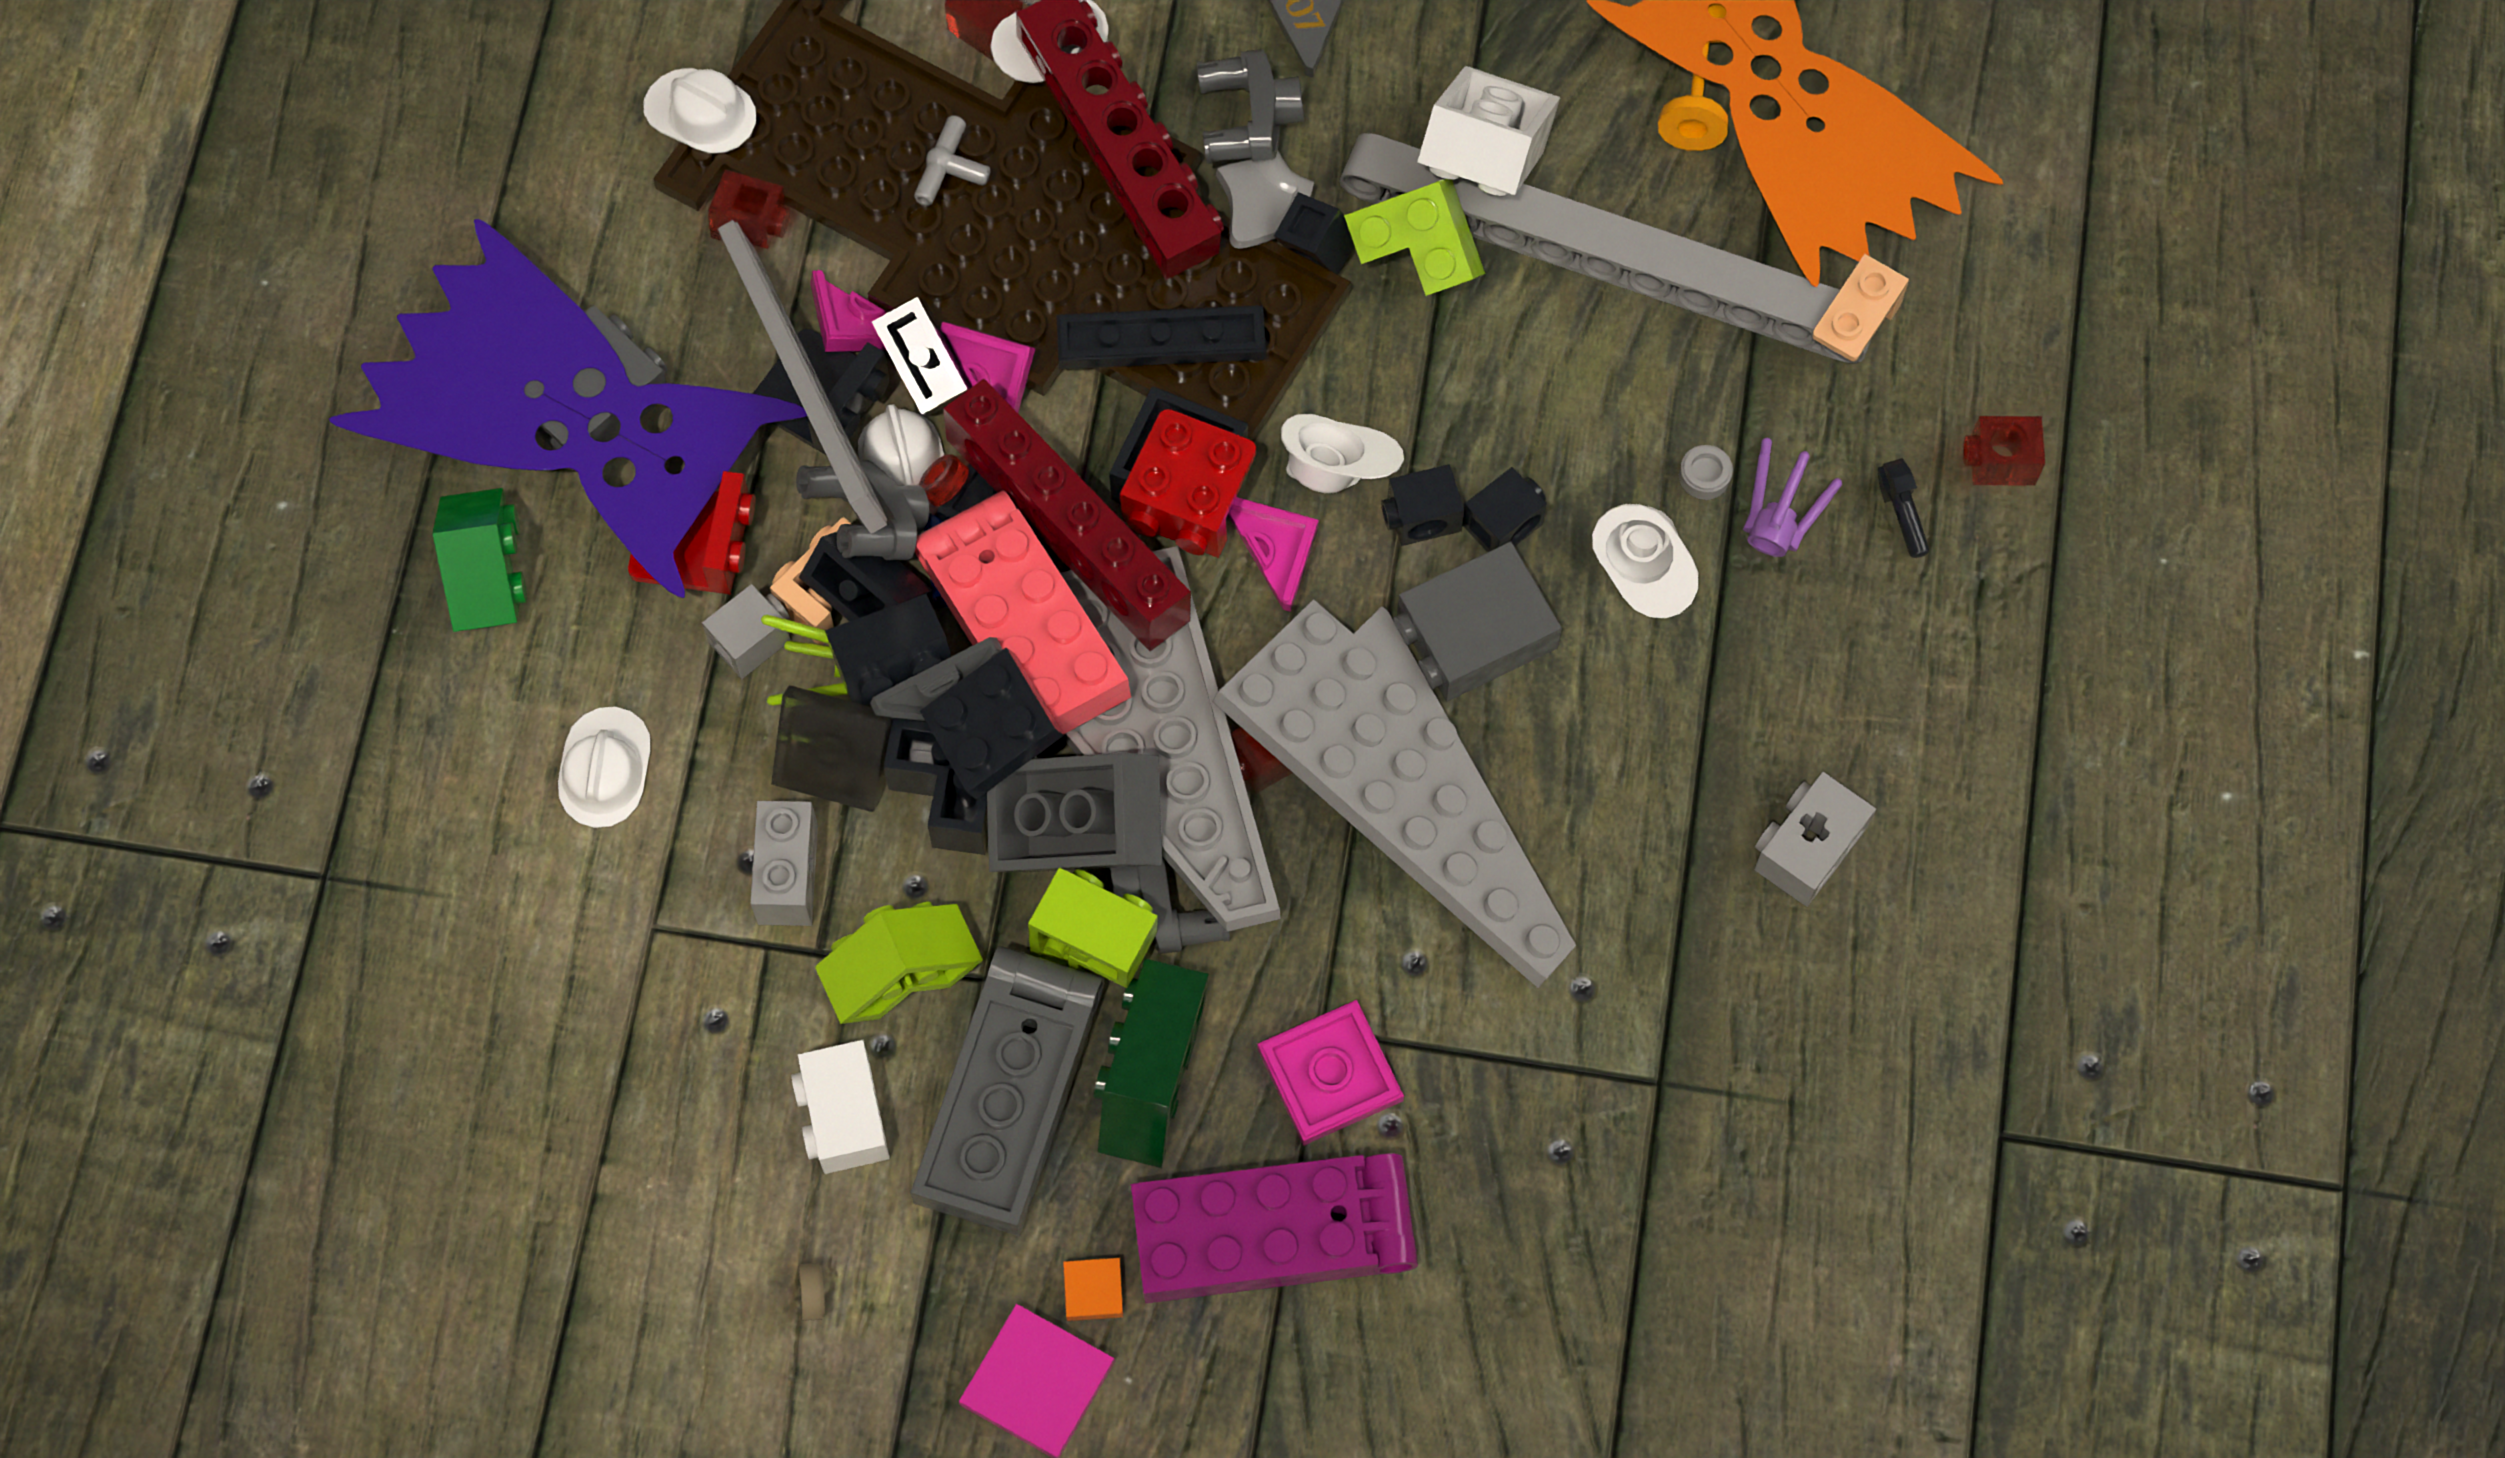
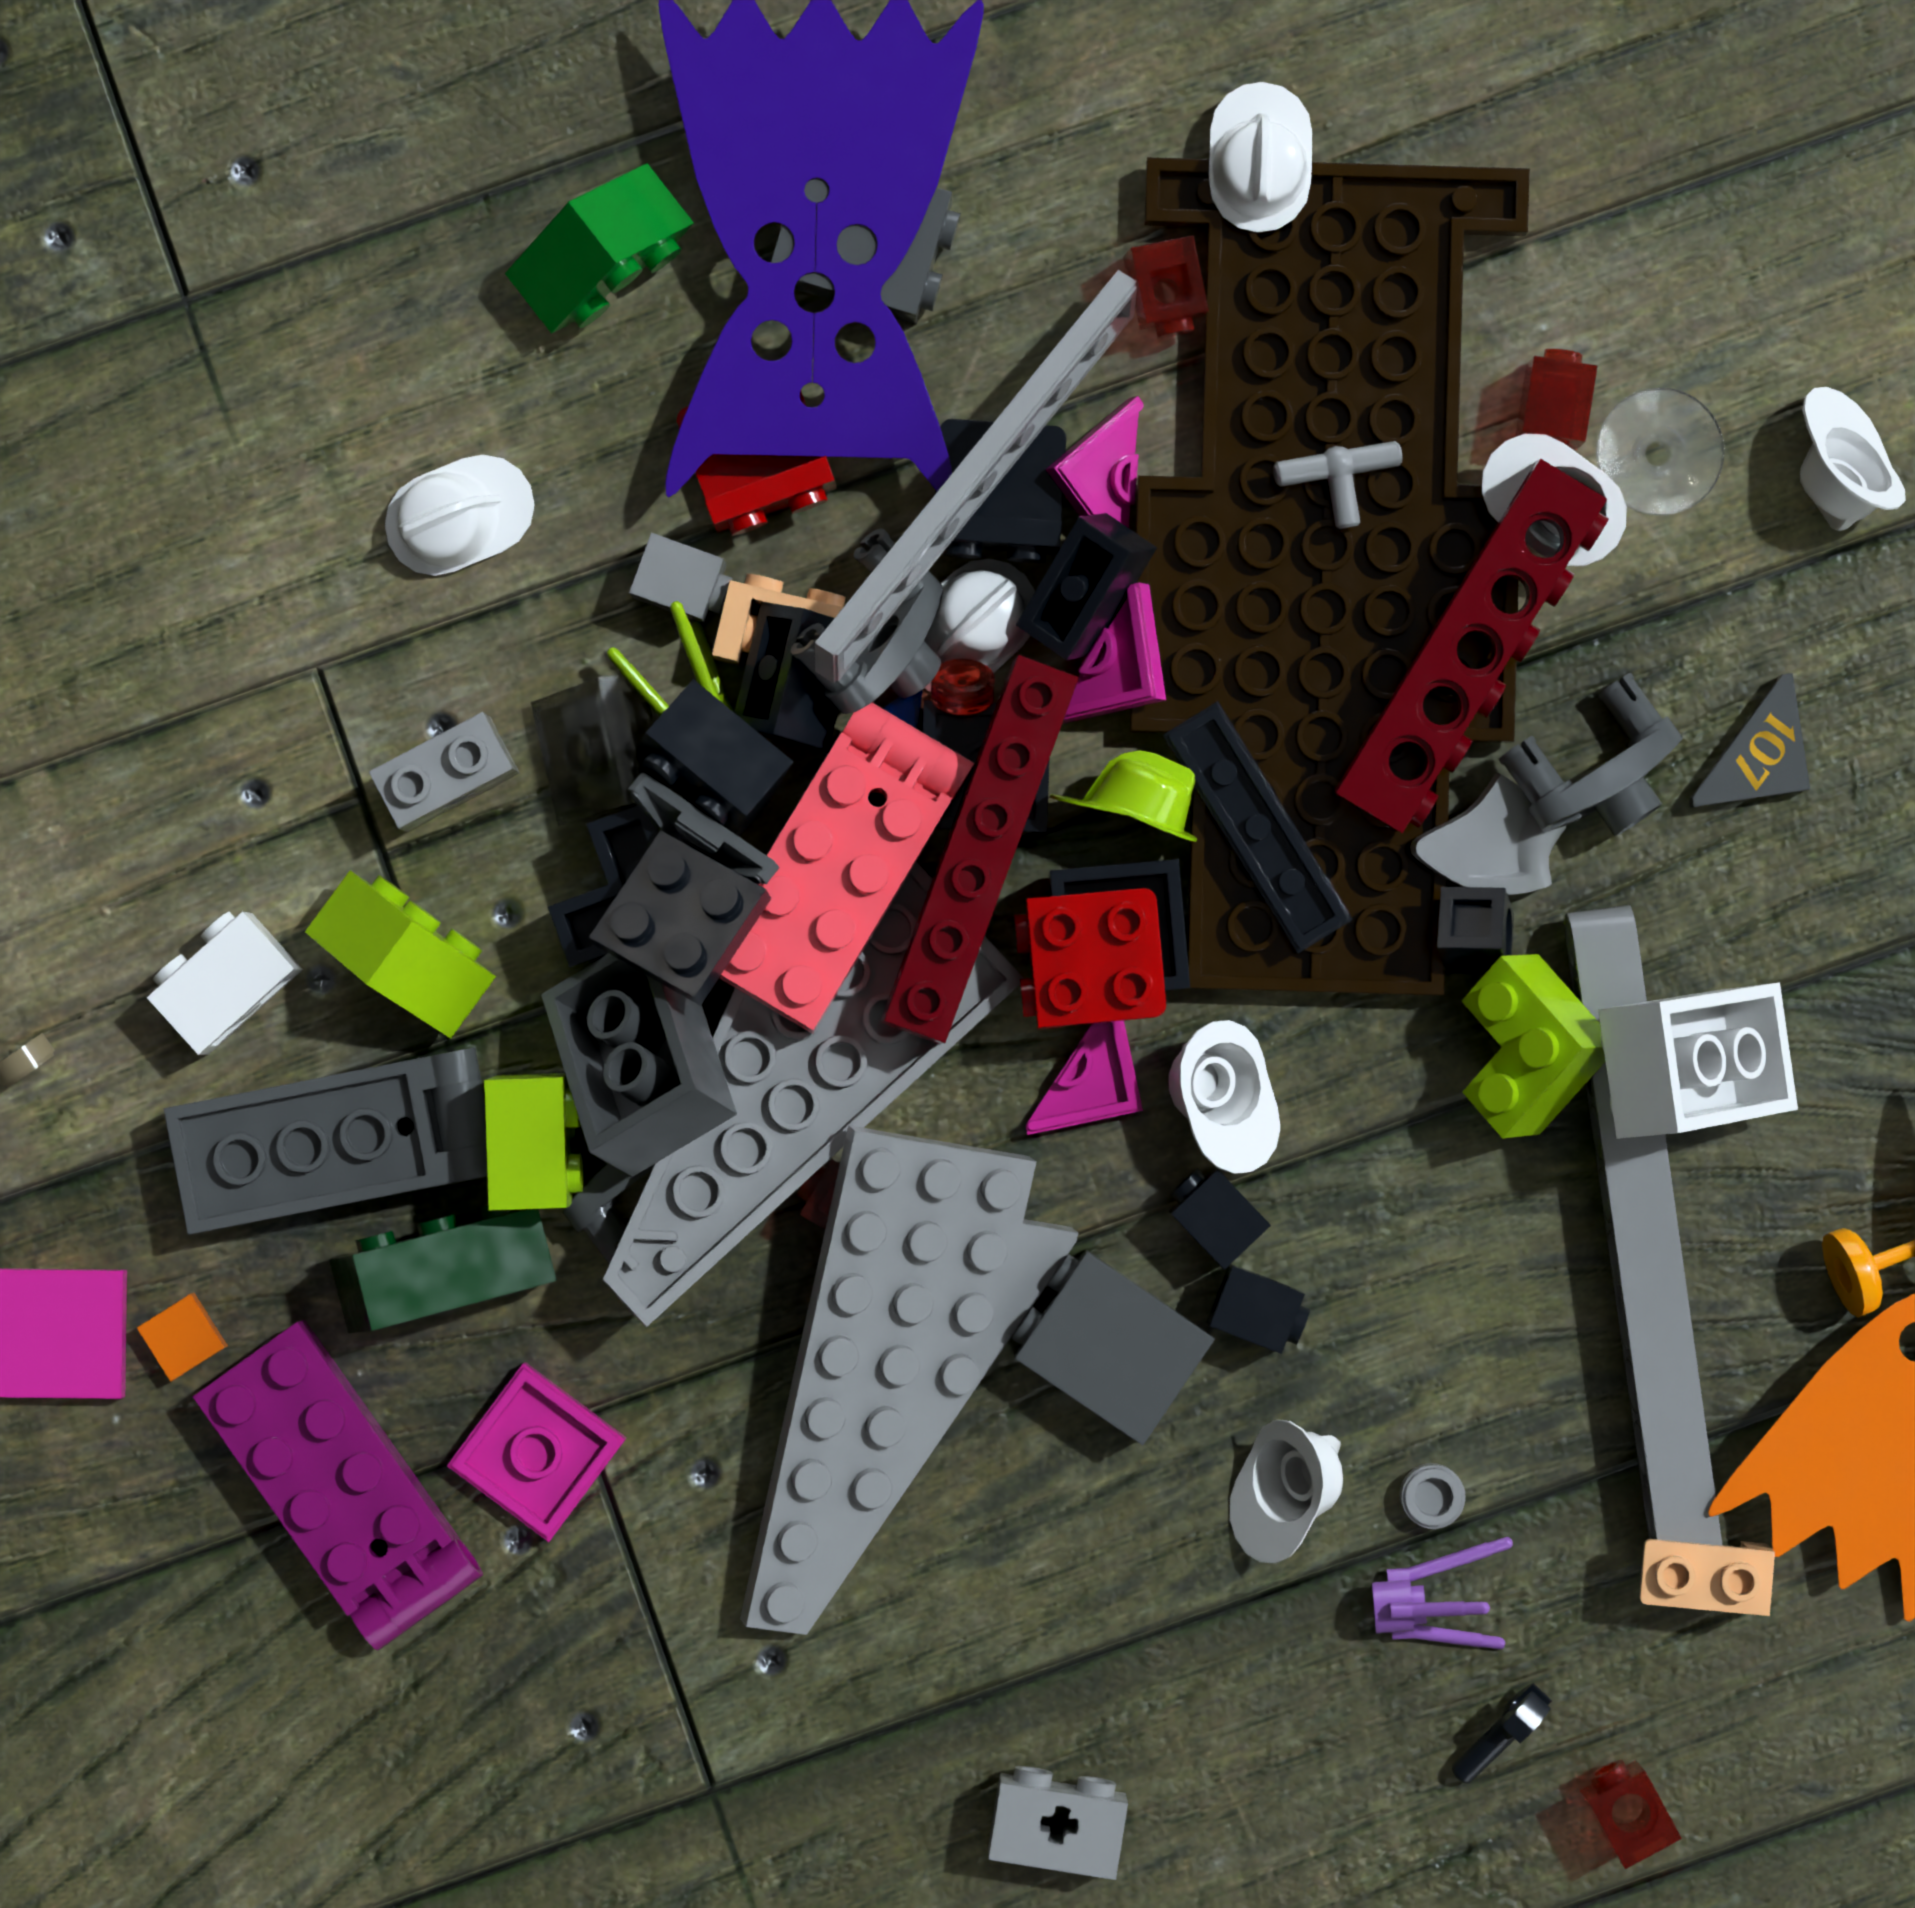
camera: 60 degrees right, 20 degrees up
none -> lime piece [1049,750,1197,842]

